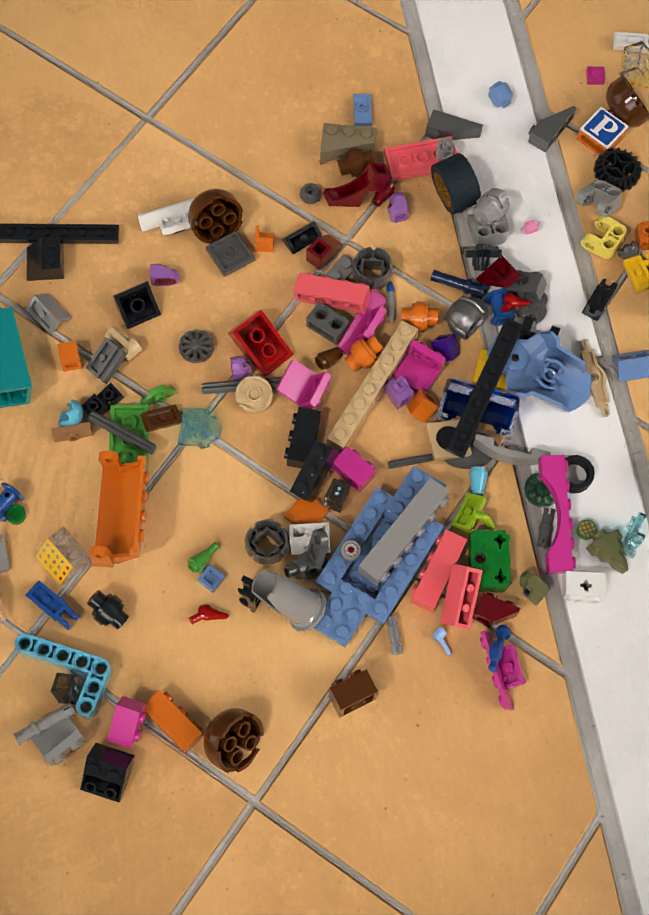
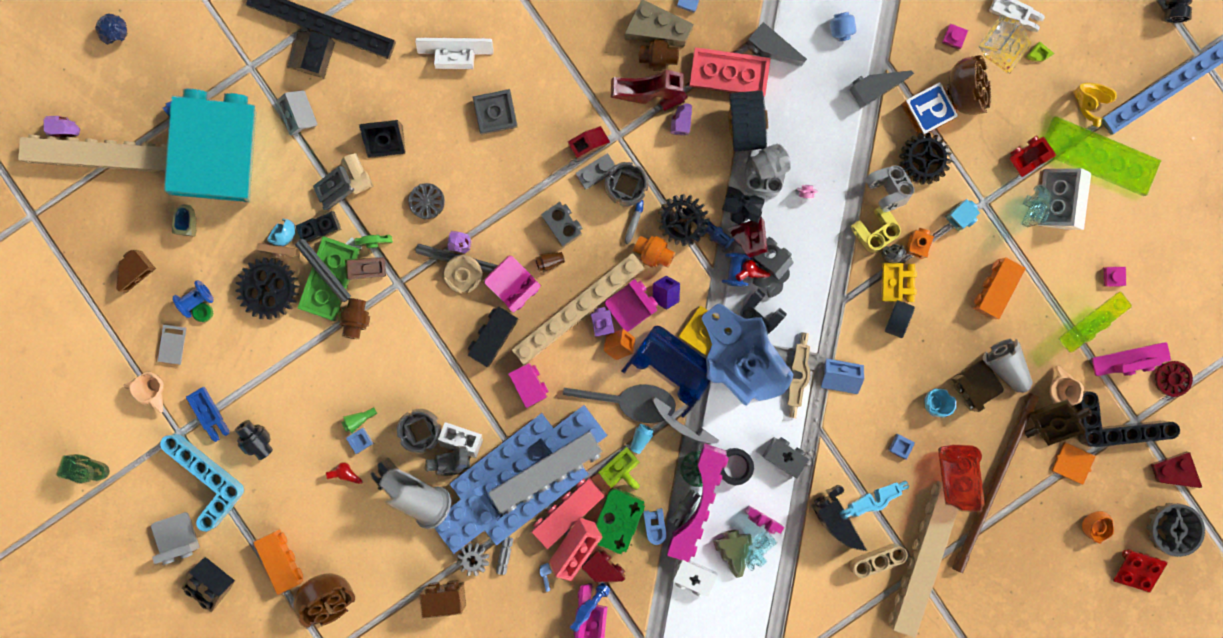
camera: 25 degrees right, 20 degrees up
light grey pin [13,702,76,746] -> none
clear slope [36,526,91,586] -> none
clear smoke brick [51,673,83,705] -> none
orange panel [57,341,82,372] -> none
orange piece [89,451,149,567] -> none
dark pink brick [107,696,147,749] -> none
medium lavender rock [150,263,180,286] -> none
clear light blue slope [178,408,222,449] -> none
reddish brown cylinder [188,189,243,244] -> none
red slope [228,309,294,377] -> none
orange panel [255,225,274,252] -> none
black slope [282,221,322,254] -> none
orange piece [284,498,330,524] -> none
black brick [290,440,339,502] -> none
coral brick [293,273,371,314] -> none
dark grey plate [299,183,322,204] -> none
clear smoke brick [323,478,351,513] -> none
dark pink bracket [337,289,387,356] -> none
light grey tile [341,540,361,562] -> none
orange piece [345,335,384,372] -> none
tan tile [426,419,472,461] -> none
light grey wheel [435,137,454,161] -> none
flat silver piece [444,295,489,340] -> none
black plate [446,317,523,458] -> none
olive rock [520,571,550,606] -> none
tile [576,520,597,540] -> none
black hinge [582,279,618,321] -> none
none -> black gear [235,257,300,320]
none -> reddish brown piece [338,298,370,340]
none -> light grey gear [457,543,489,576]
none -> medium blue plate [643,508,666,545]
none -> black gear [657,194,710,246]
none -> dark pink hinge [745,505,785,534]
none -> dark grey brick [762,437,809,479]

